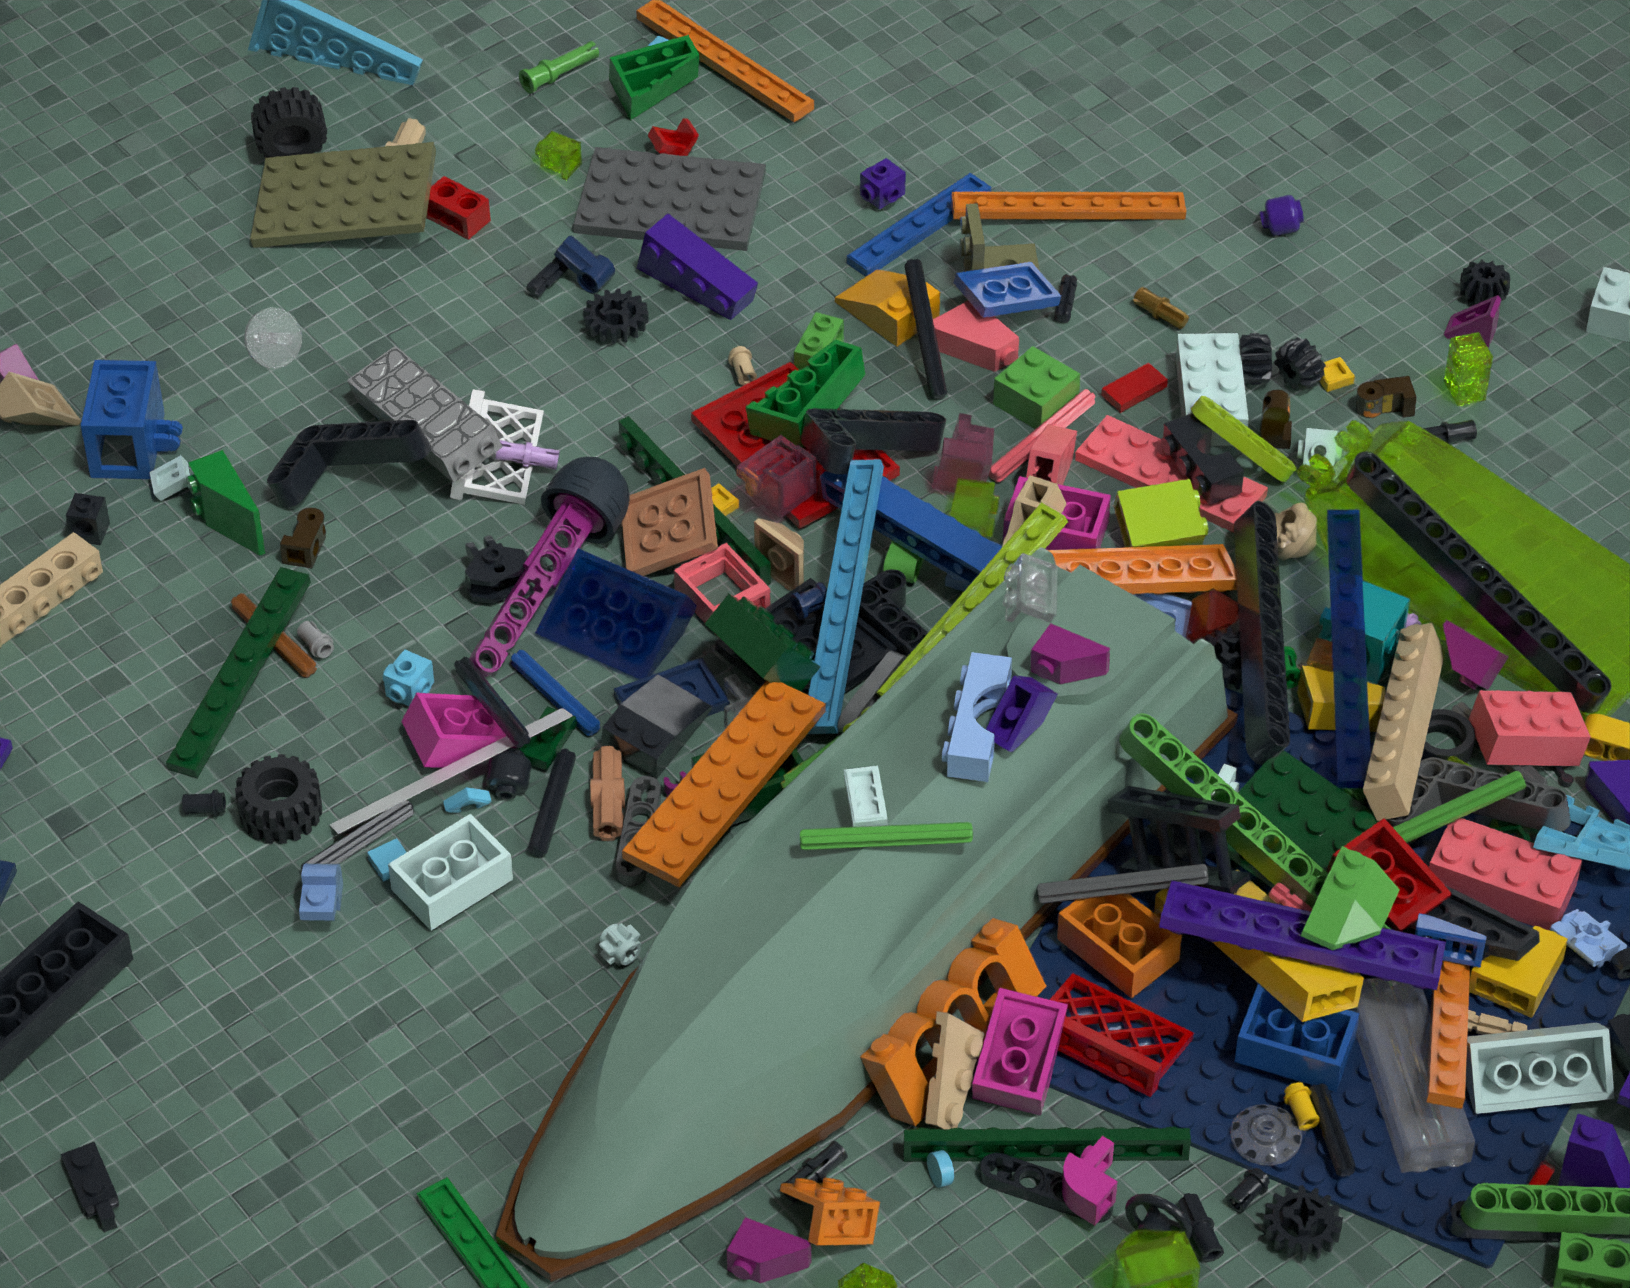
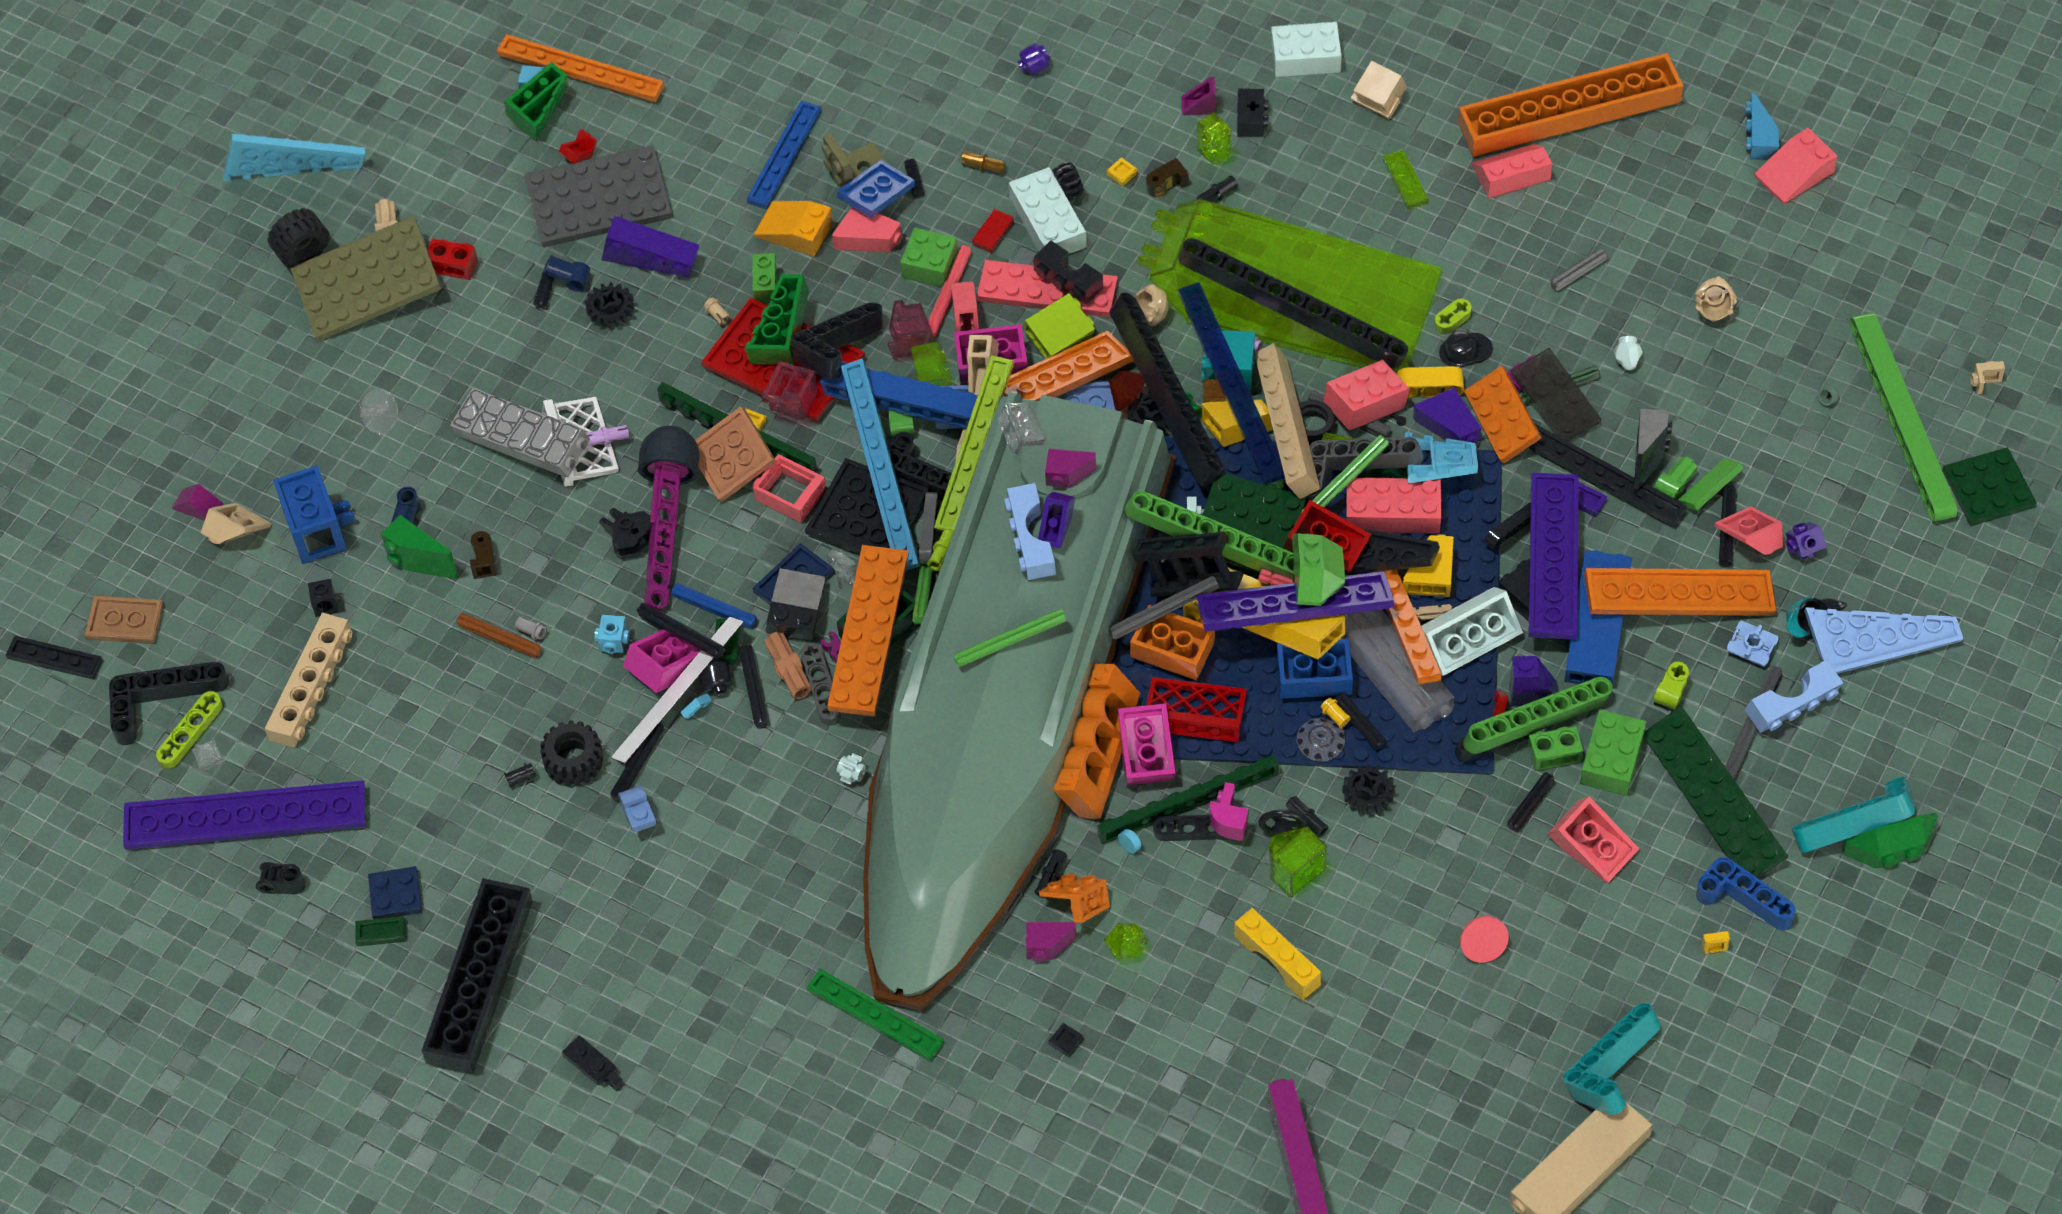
camera: 20 degrees left, 10 degrees up
light aqua bracket [149,455,190,501] -> none
dark green plate [166,567,311,778] -> none
black beam [267,420,432,508] -> none
medium azure tile [367,839,407,882] -> none
light aqua brick [388,814,513,930] -> none
bright green pin [519,41,599,94] -> none
clear neon green brick [535,131,582,181] -> none
clear blue slope [535,548,697,679] -> none
dark green brick [705,593,820,691] -> none
tan slope [754,518,804,591] -> none
dark blue bush [790,582,827,621] -> none
light aqua plate [844,766,888,827] -> none
dark purple brick [860,158,906,210] -> none
black axle [904,259,947,399] -> none
tan wing [925,1011,985,1129] -> none
orange tile [951,192,1186,219] -> none
lime beam [1191,396,1296,482] -> none
black pin [1225,1168,1270,1213] -> none
dark brown leg [1260,389,1292,449] -> none
black gear [1274,337,1326,391] -> none
light aqua brick [1297,428,1342,474] -> none
blue slope [1415,913,1487,968] -> none
magenta slope [1443,620,1508,690] -> none
black gear [1459,259,1511,305] -> none
light blue piece [1550,909,1627,967] -> none
none -> dark blue piece [391,487,421,524]
none -> black brick [1237,88,1269,137]

